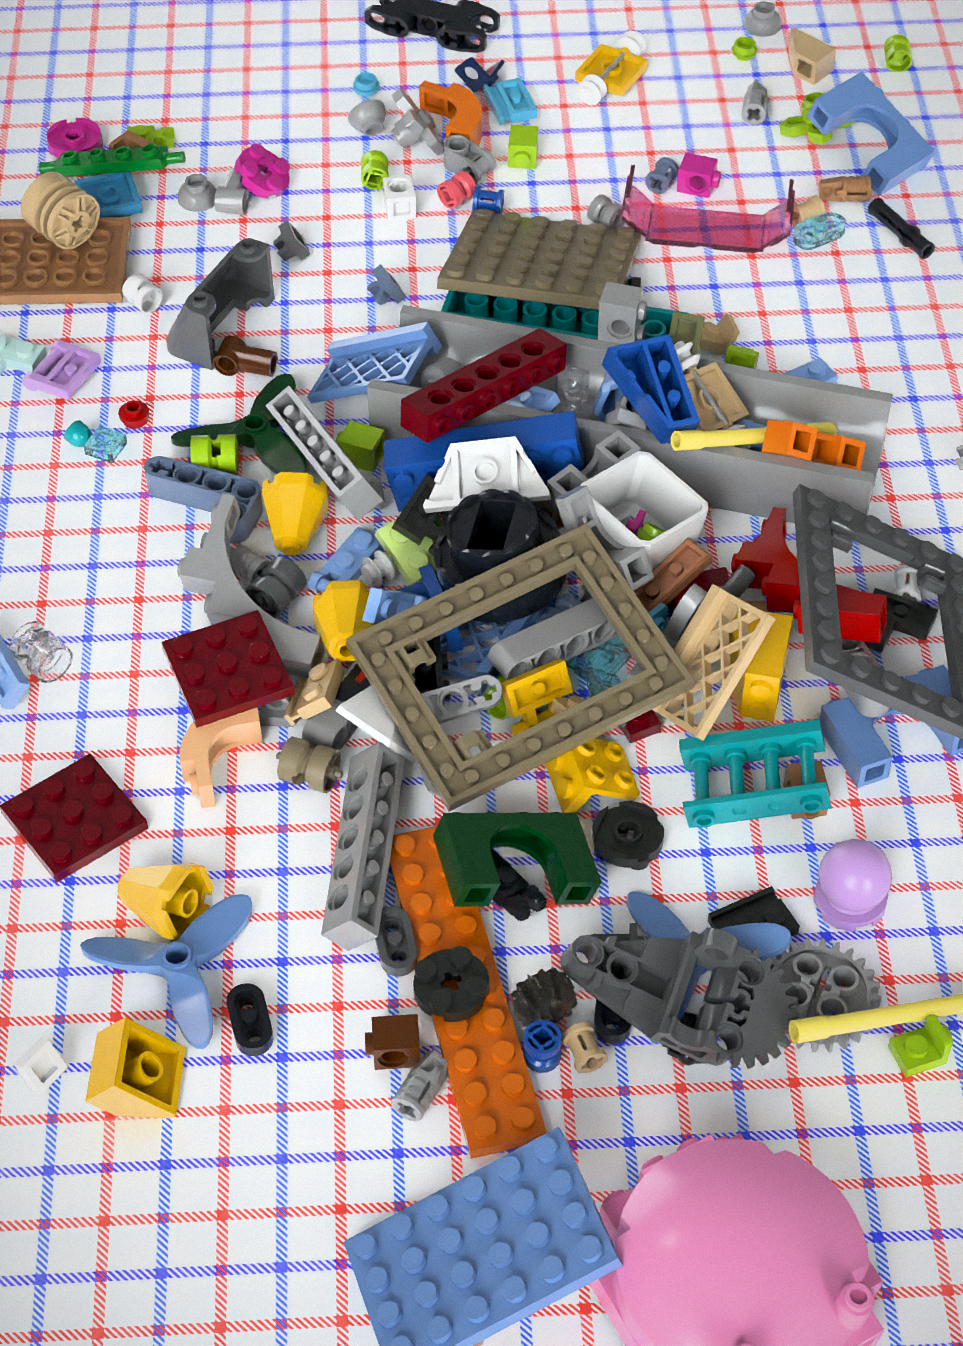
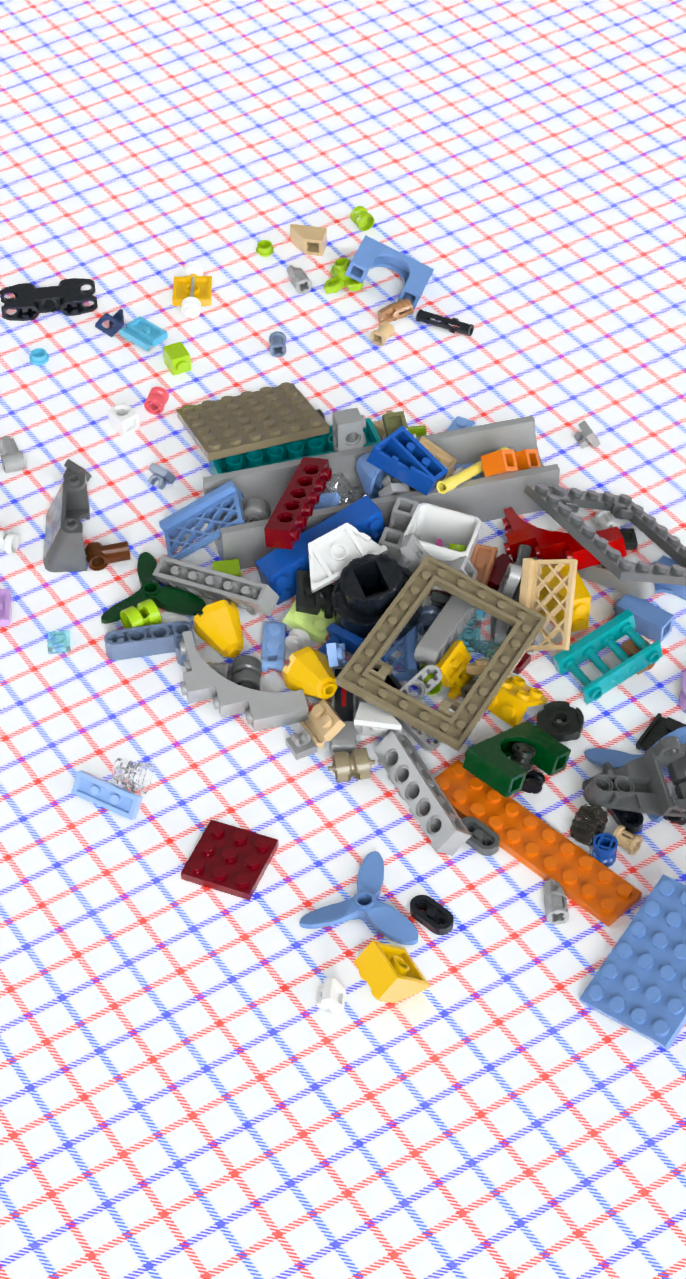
camera: 30 degrees left, 5 degrees down
teal hinge [64,420,92,447] -> none
red plate [118,400,150,429] -> none
yellow cone [118,863,213,941] -> none
dark red plate [161,610,295,728] -> none
light nougat arch [180,707,263,808] -> none
dark pink plate [234,143,290,198] -> none
light grey piece [347,99,386,137] -> none
lime wheel [361,150,389,190] -> none
reddish brown brick [365,1014,420,1070] -> none
light grey plant [391,88,444,156] -> none
pearl dark grey plate [413,946,489,1022] -> none
orange arch [419,80,482,146] -> none
light grey piece [444,135,497,184] -> none
blue bush [472,186,505,214] -> none
light grey wheel [587,194,627,229] -> none
clear pink windscreen [621,165,795,253] -> none
dark pink brick [677,152,721,198] -> none
light grey piece [744,1,782,37] -> none
clear light blue plate [793,212,847,250] -> none
none -> pearl dark grey wheel [510,743,536,771]

